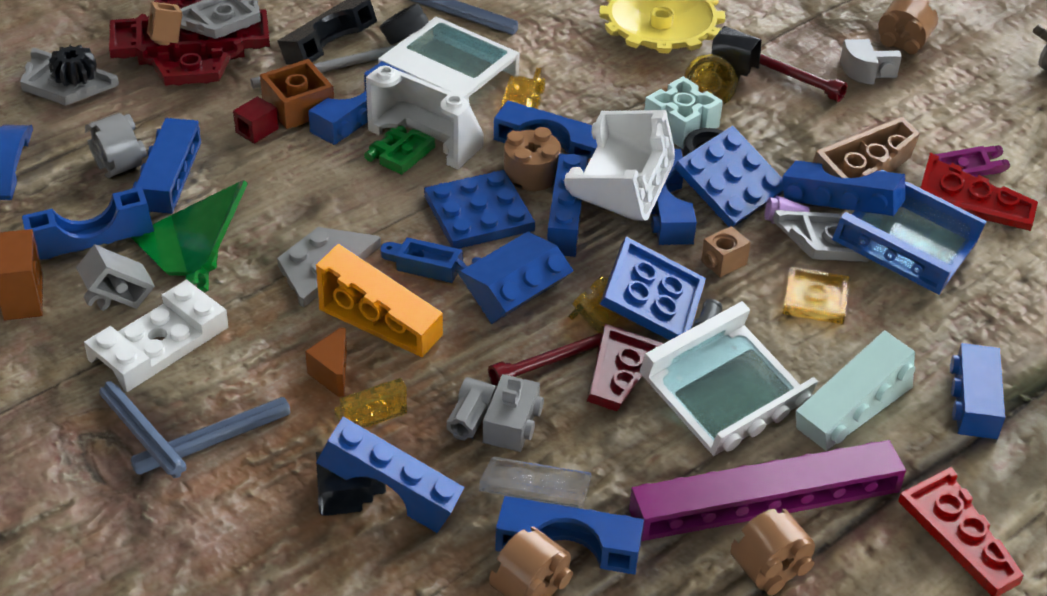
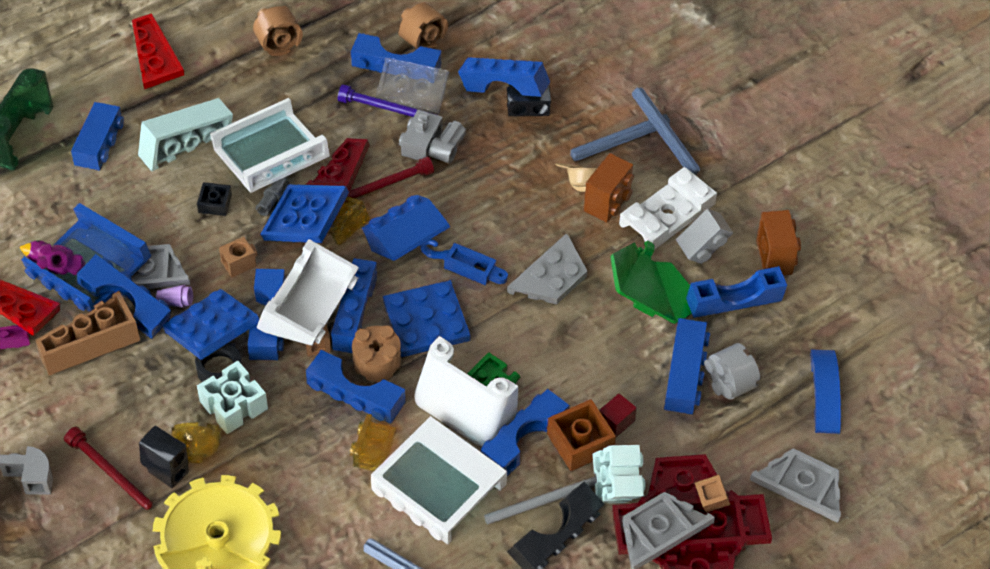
camera: 175 degrees left, 10 degrees up
black gear [49,44,97,87] -> none
dark orange slope [305,328,347,397] -> none
light orange wedge [316,244,443,357] -> none
clear yellow bracket [334,378,407,428] -> none
black tyre [380,3,429,45] -> none
magenta brick [629,440,906,542] -> none
clear yellow tile [782,266,850,325] -> none
none -> magenta animal [20,240,85,276]
none -> black piece [197,182,232,216]
none -> dark purple piece [338,84,439,117]
none -> tan piece [556,163,597,192]
none -> dark orange brick [584,153,634,223]
none -> light aqua brick [592,445,645,504]

